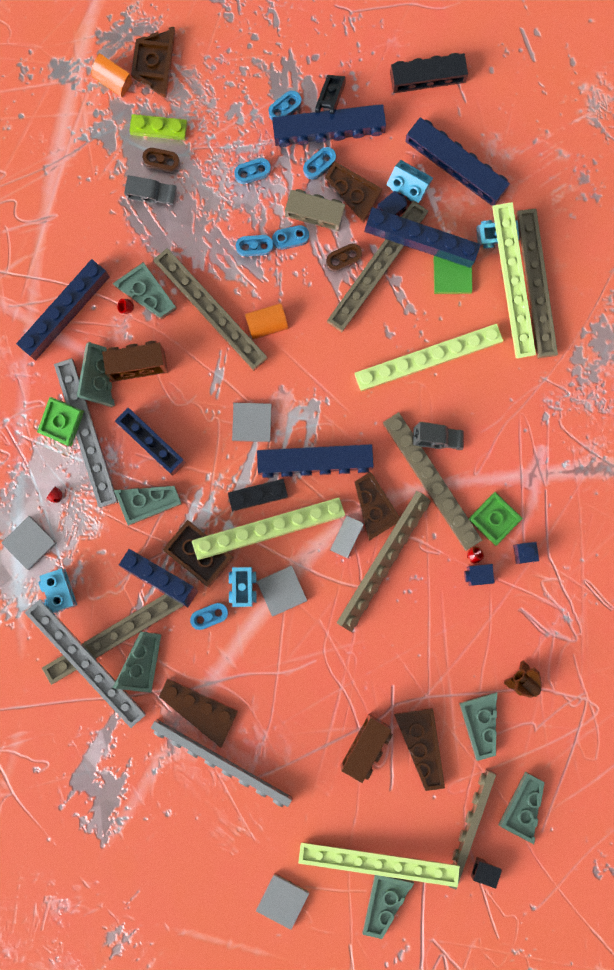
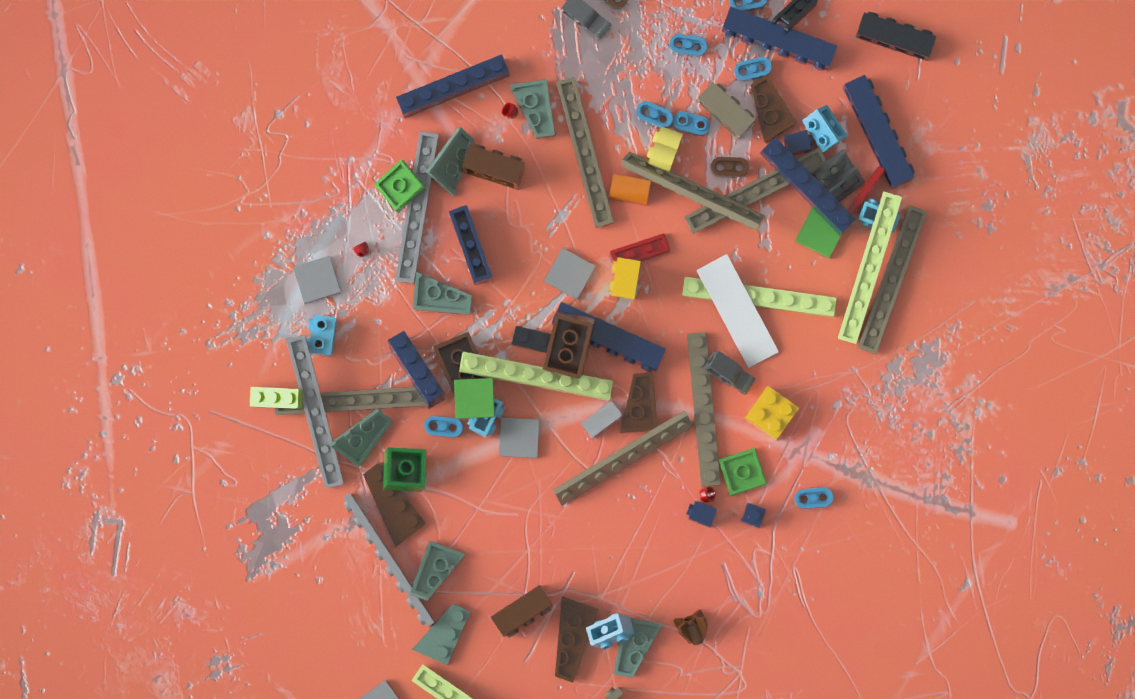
camera: 25 degrees right, 0 degrees up
none -> plate [250,387,303,409]
none -> green brick [383,447,426,492]
none -> sand green wing [409,541,465,601]
none -> sand green wing [412,604,471,665]
none -> bright green tile [454,378,494,419]
none -> reddish brown brick [543,310,596,379]
none -> medium azure brick [586,613,635,650]
none -> yellow brick [608,258,641,299]
none -> red tile [610,233,670,261]
none -> dark tan plate [620,151,766,230]
none -> light yellow brick [646,126,683,172]
none -> white sticker [696,254,779,368]
none -> yellow brick [744,386,799,441]
none -> dark azure plate [794,488,833,509]
none -> dark grey slope [812,150,865,202]
none -> red tile [847,166,884,216]

